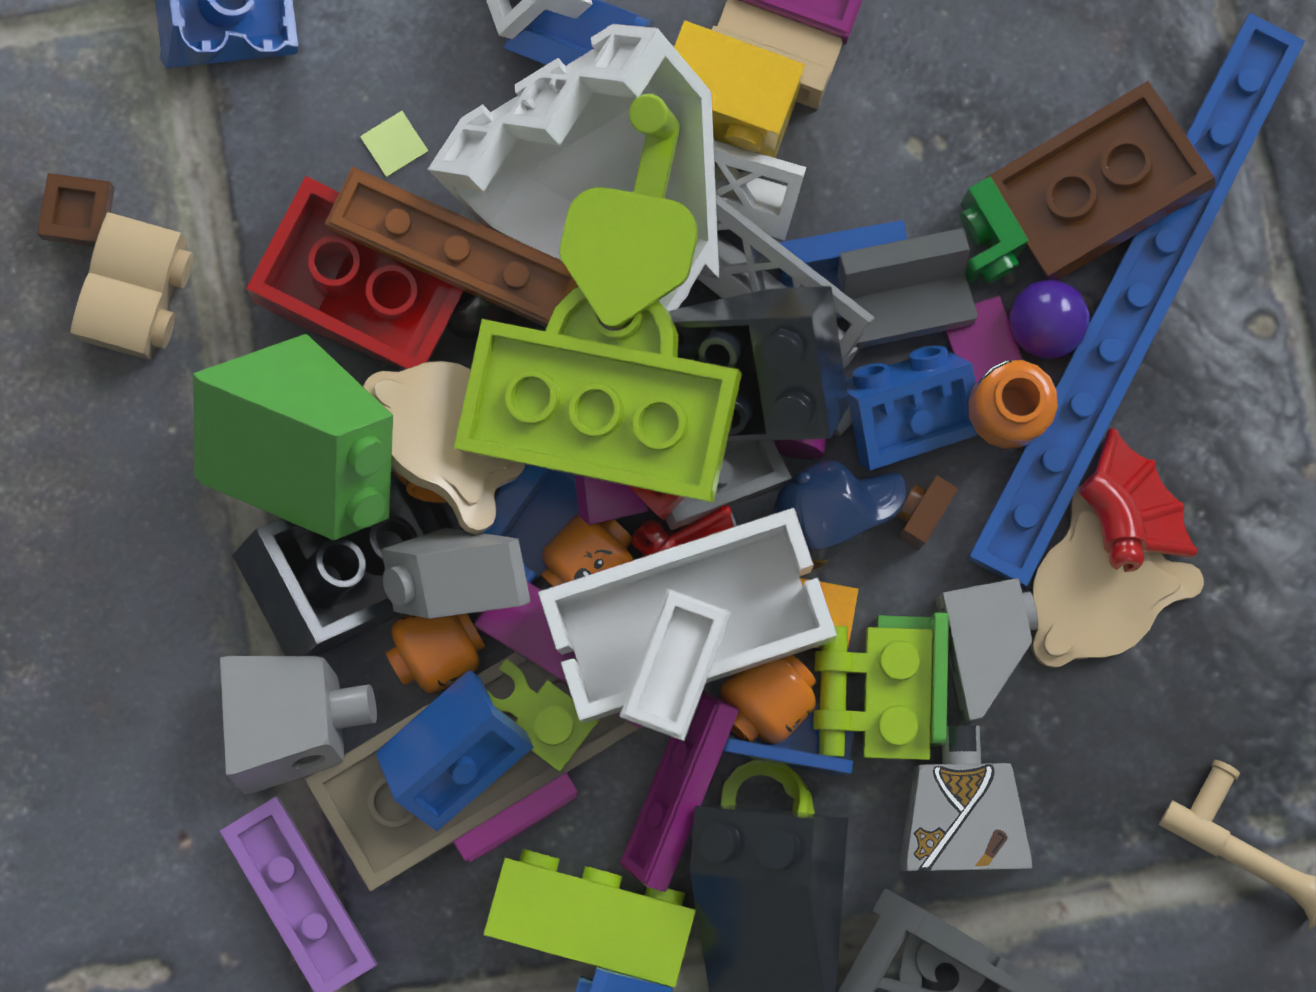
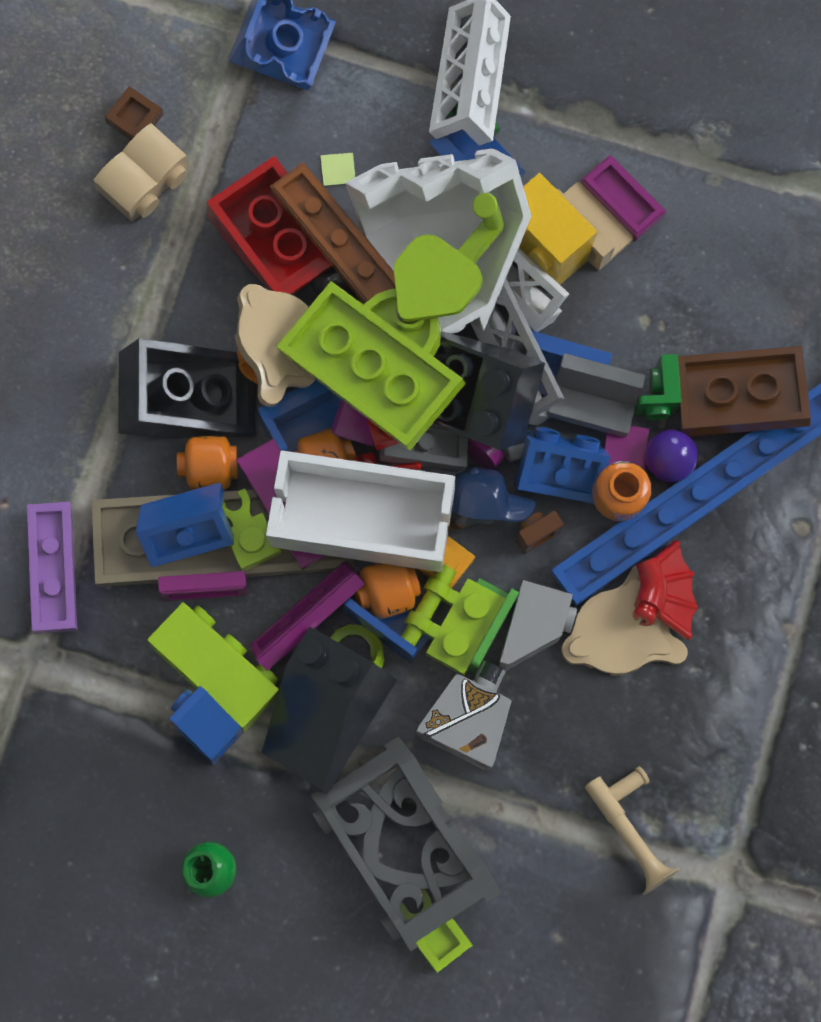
camera: 25 degrees right, 5 degrees down
bright green slope [193,334,393,540] -> none
light grey torso [220,656,377,794] -> none
light grey slope [381,528,530,618] -> none
white tile [620,589,731,741] -> none

